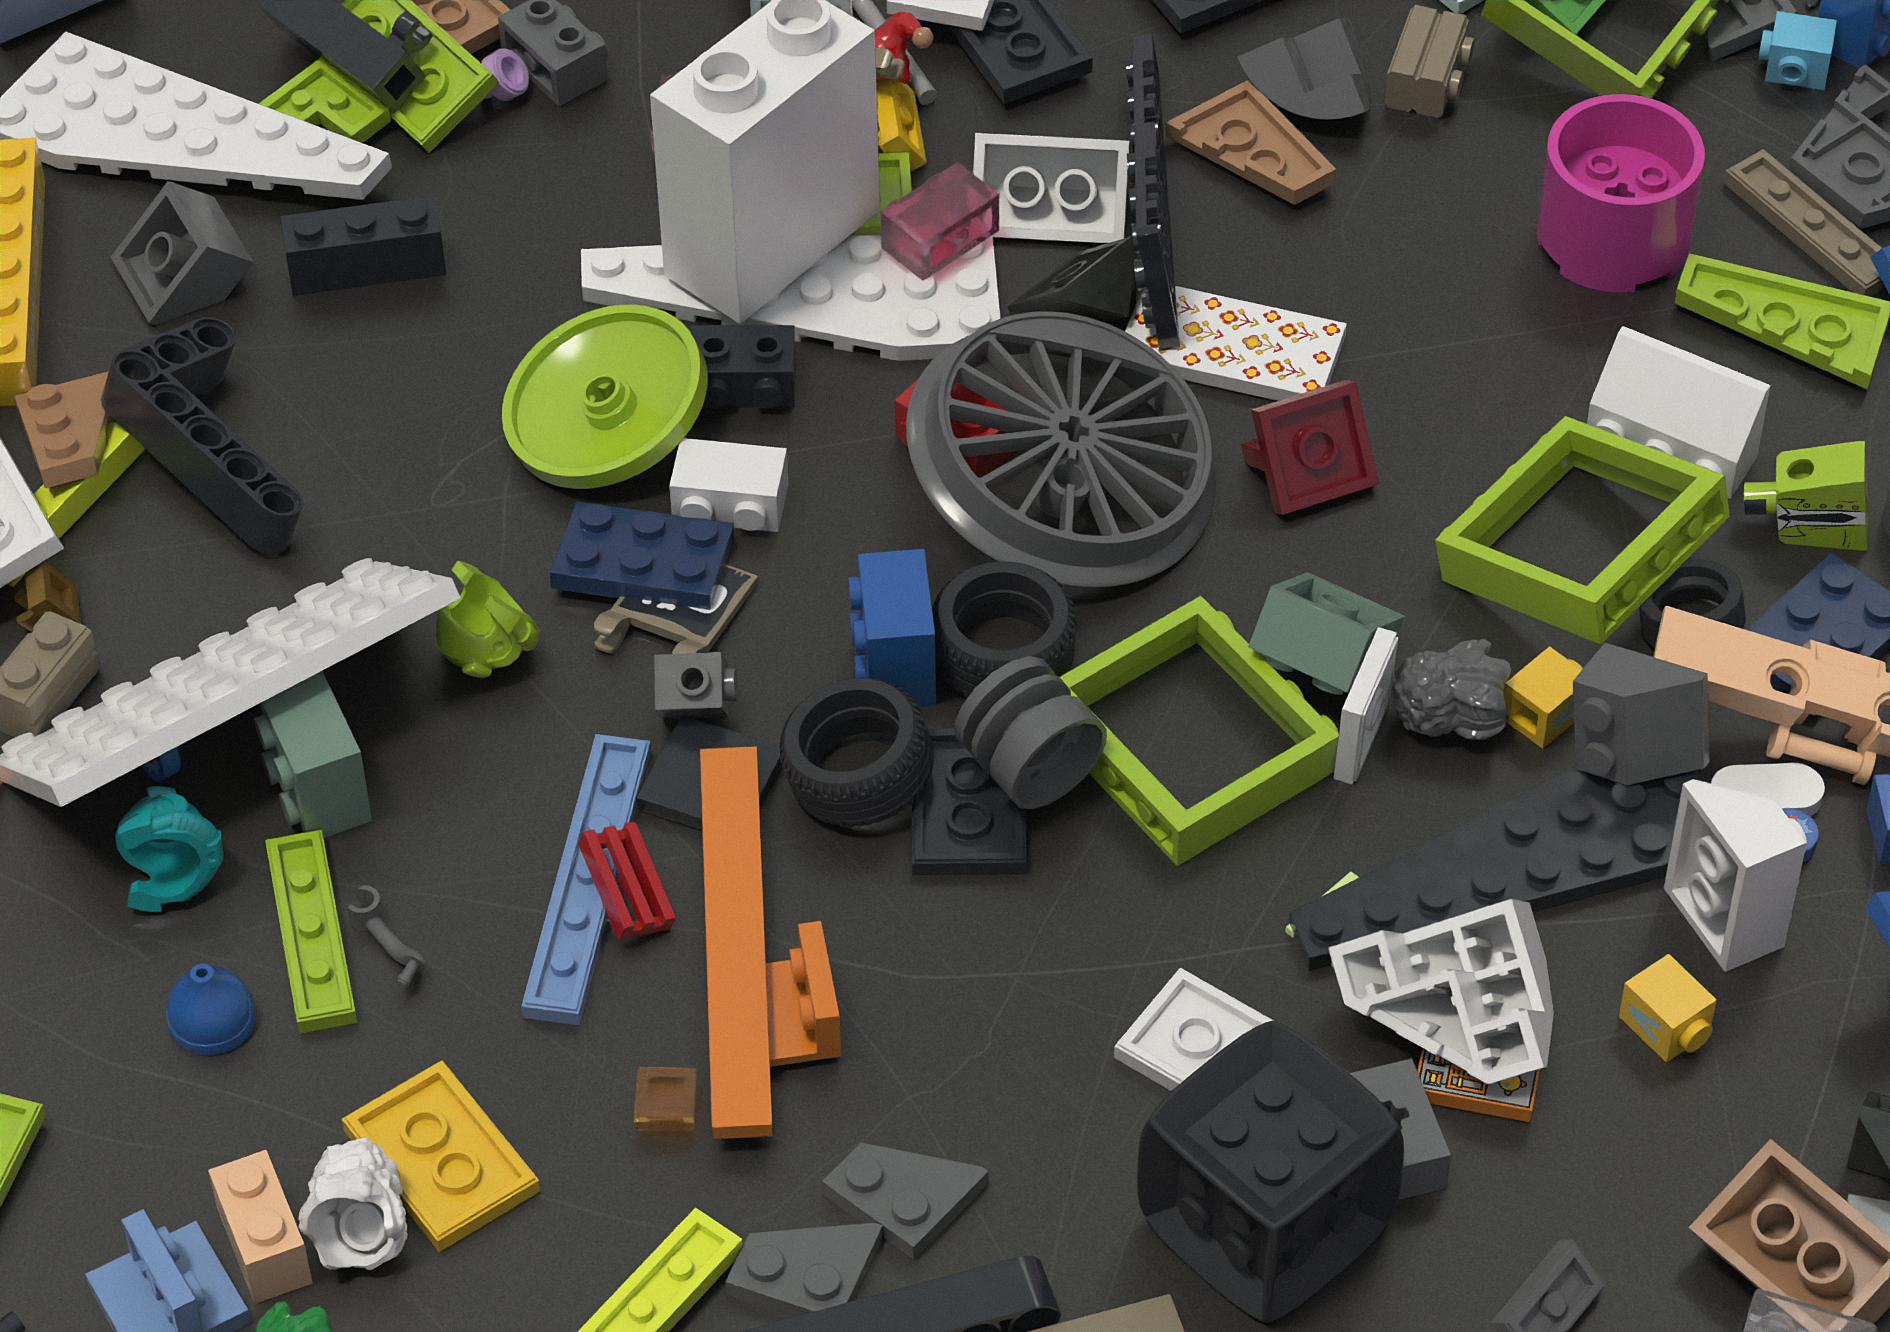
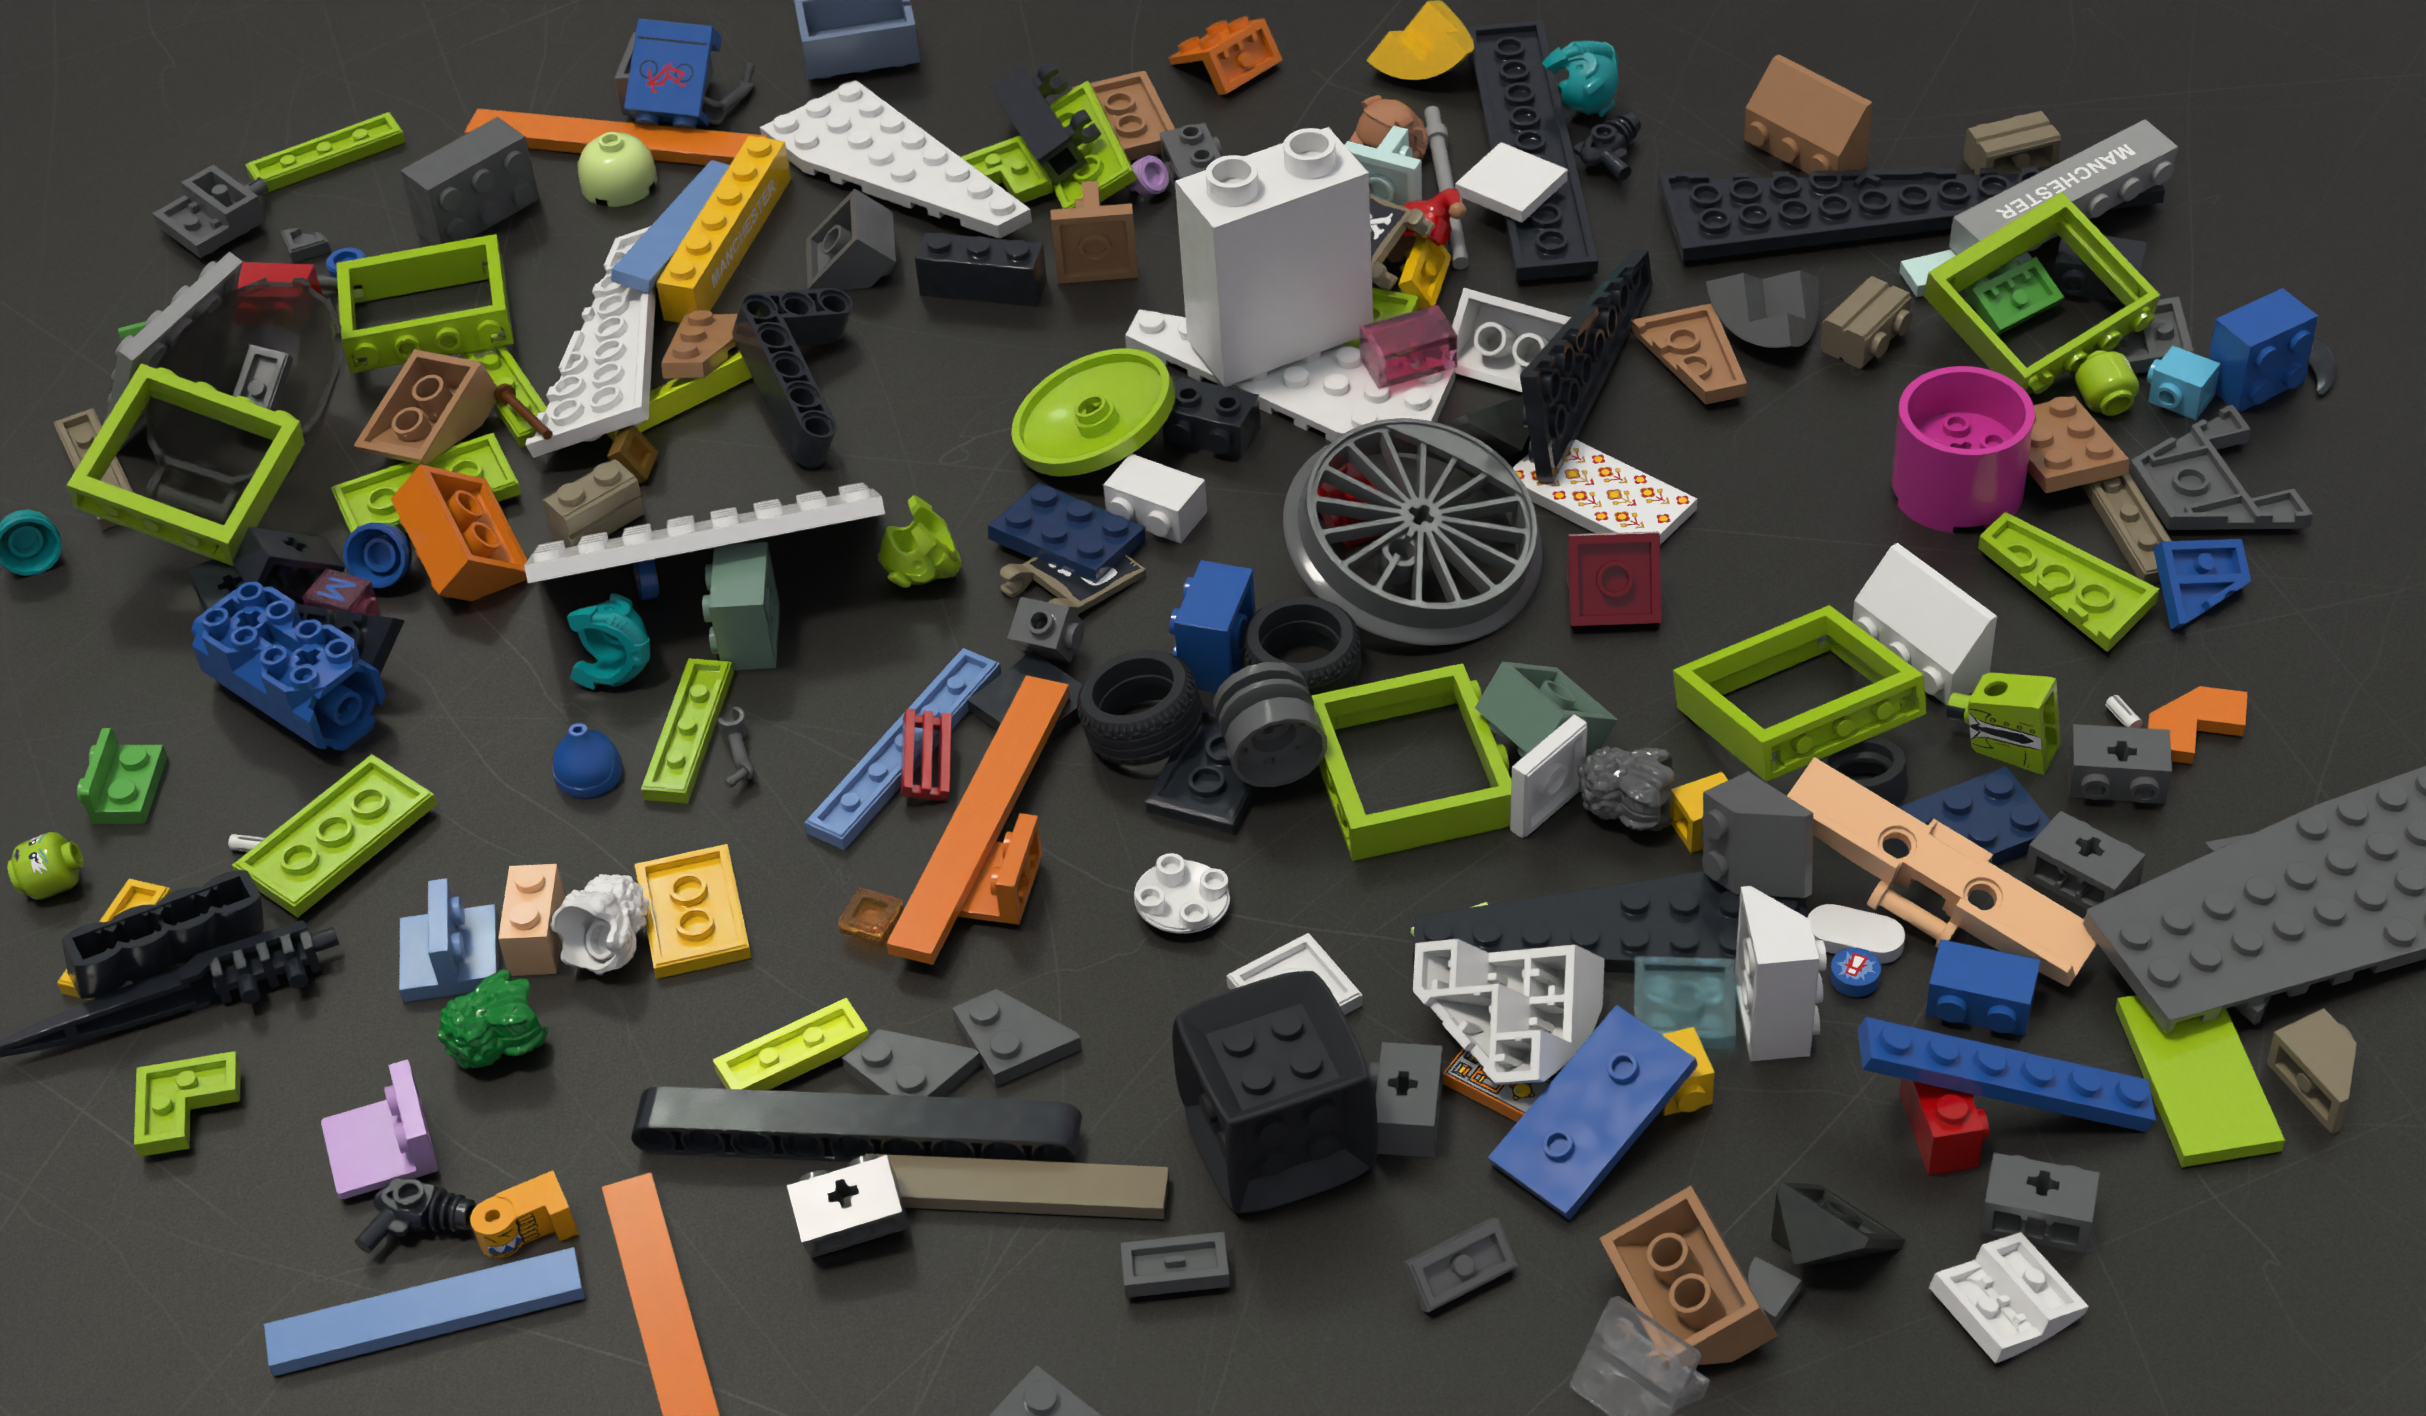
camera: 25 degrees right, 5 degrees down
none -> medium nougat bracket [1050,181,1138,284]
none -> white dish [1134,853,1230,934]
none -> plate [1488,1005,1698,1221]
none -> clear light blue plate [1634,956,1736,1049]
none -> medium nougat plate [2027,396,2129,493]
none -> lime head [2075,350,2139,416]

